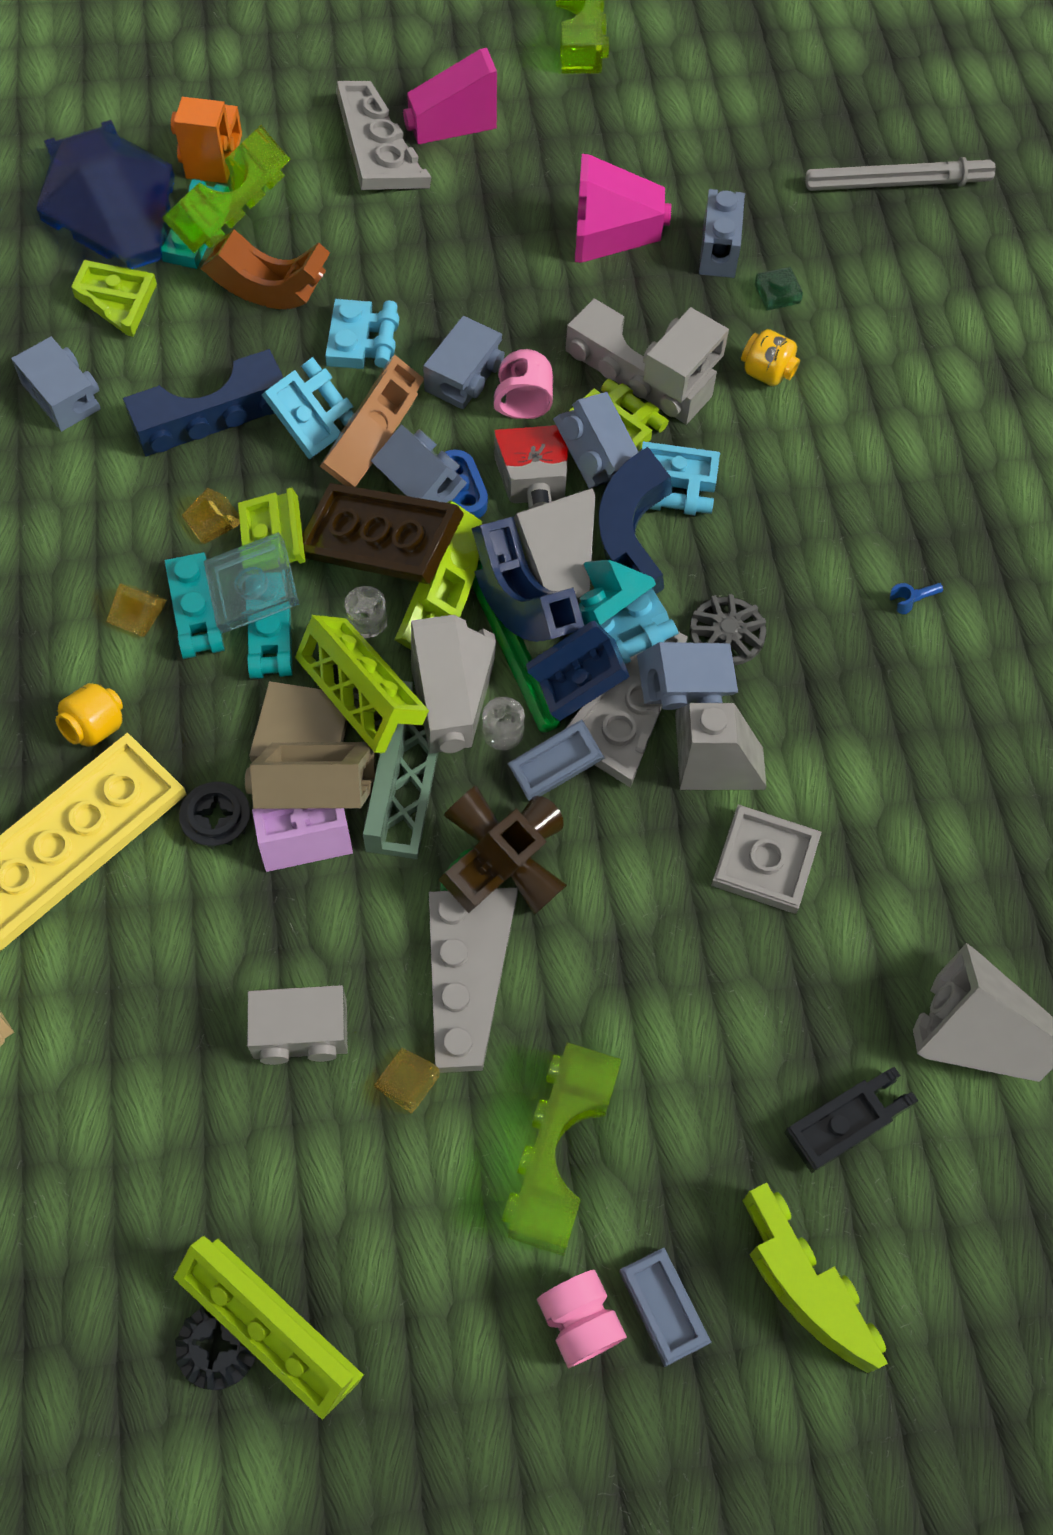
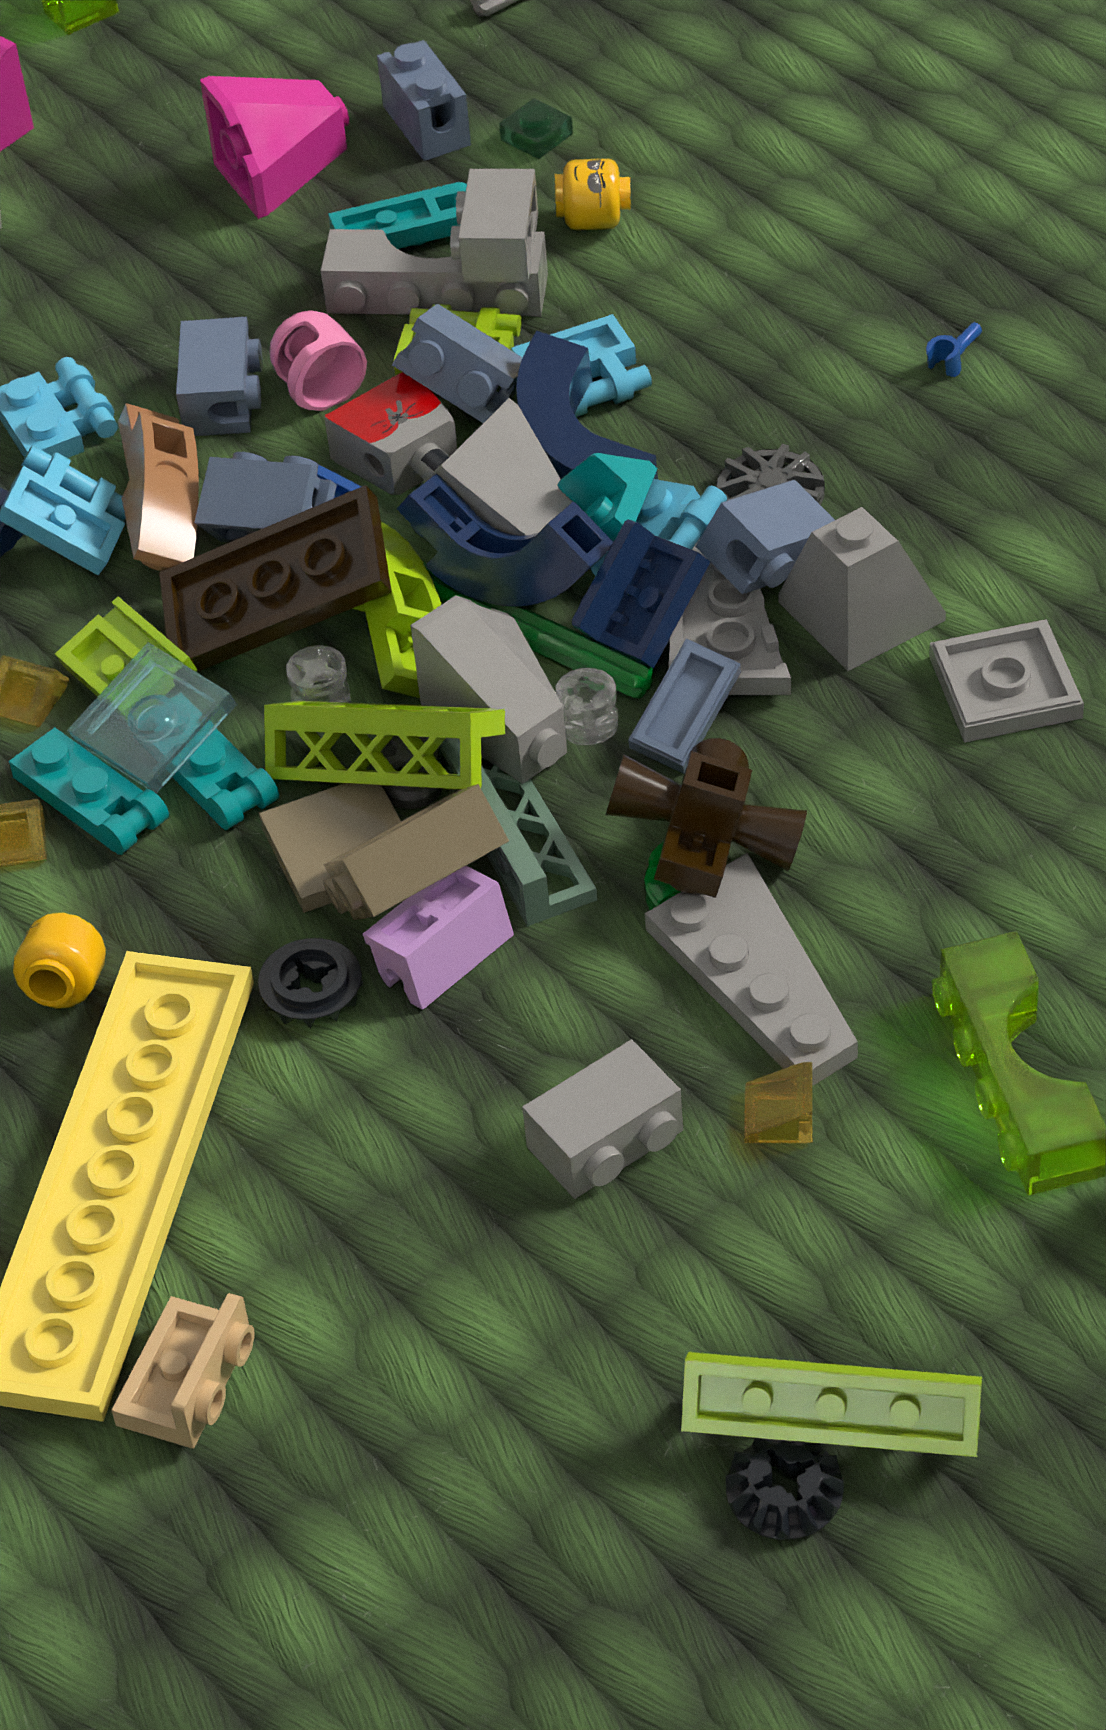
camera: 25 degrees left, 15 degrees down
none -> teal plate [328,182,467,249]

